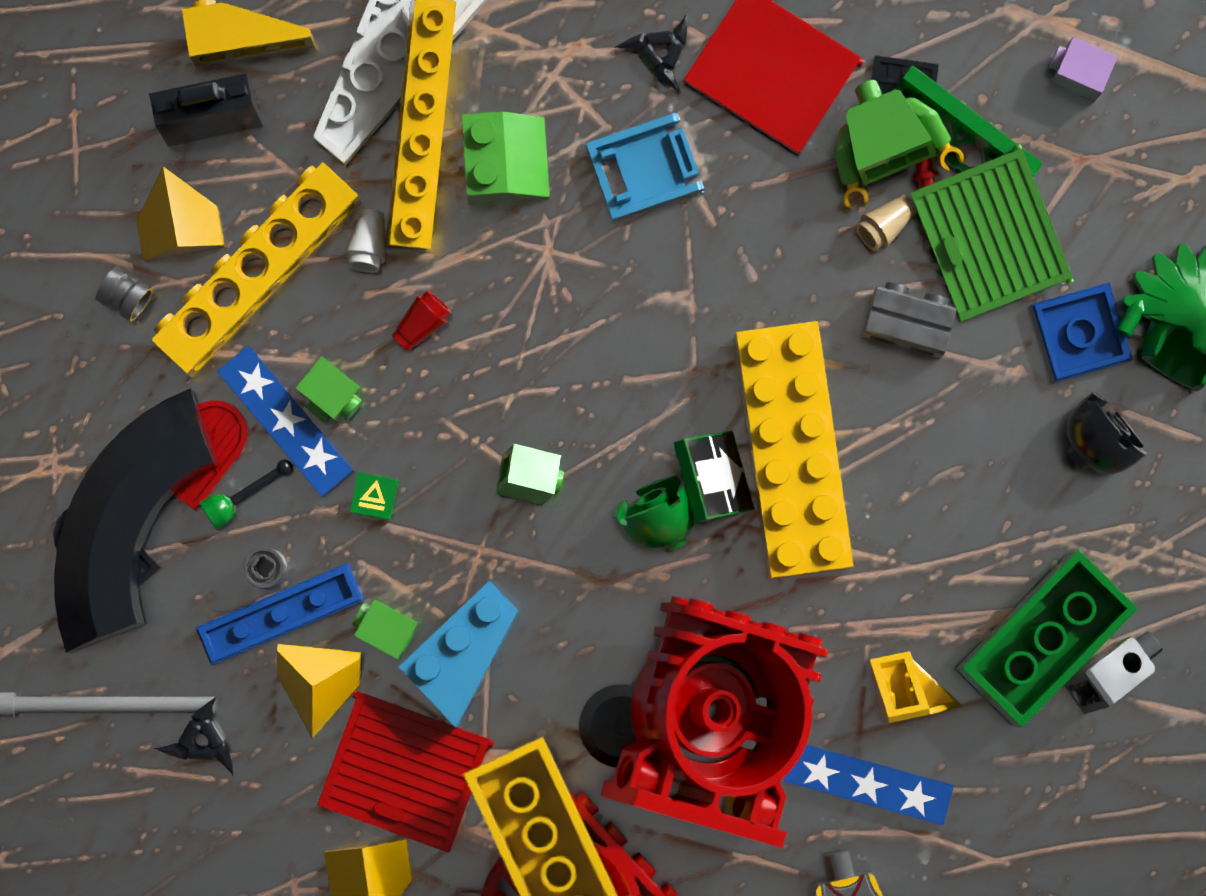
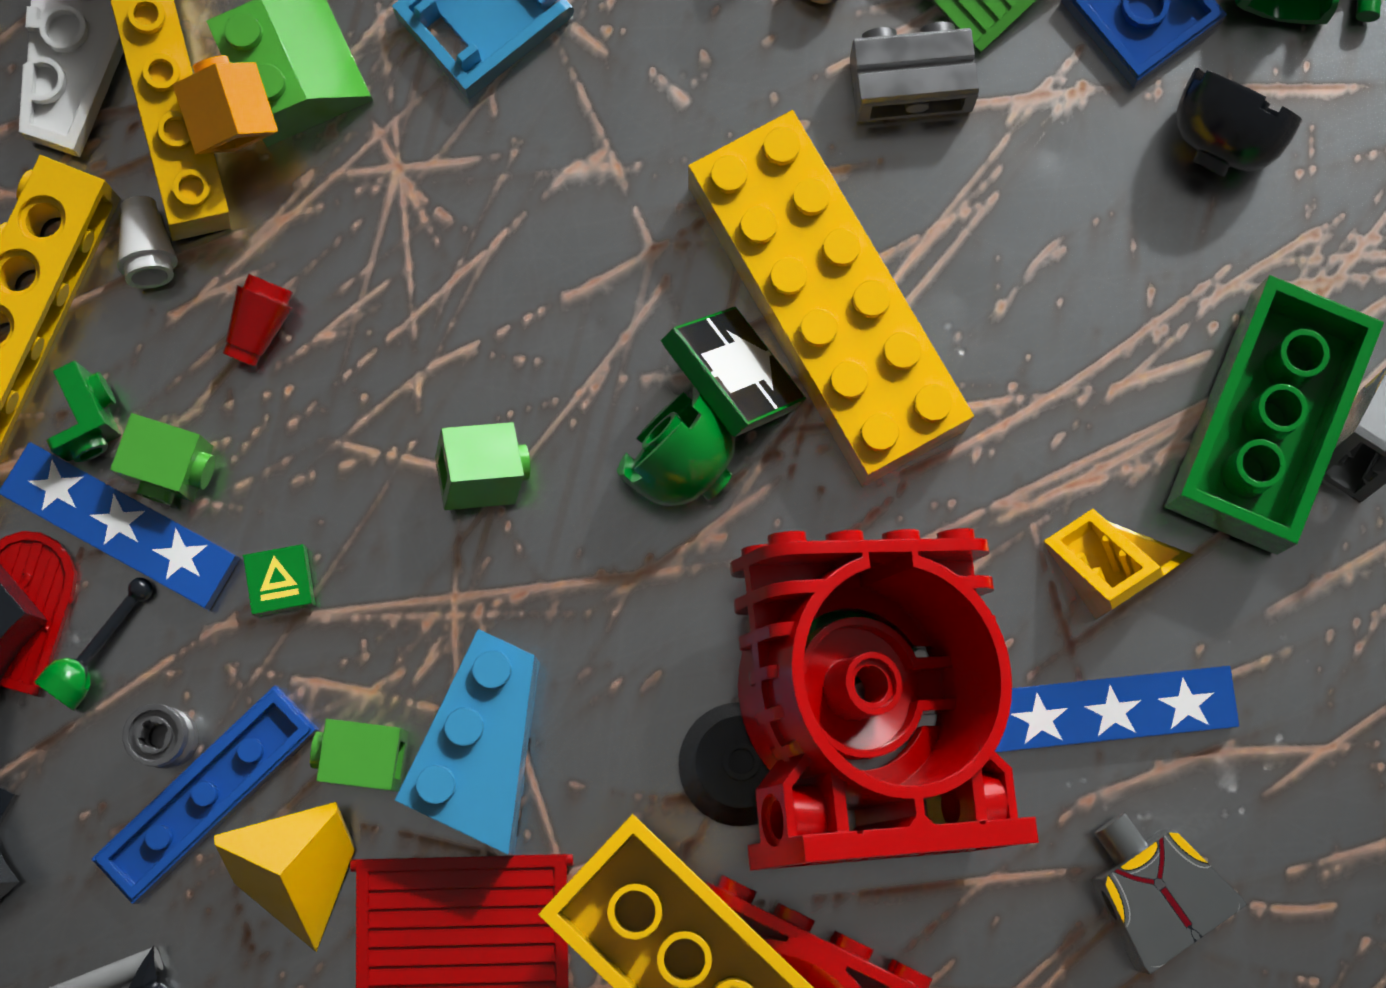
camera: 15 degrees left, 5 degrees down
none -> green bracket [46,360,122,462]
none -> light orange brick [172,55,278,154]

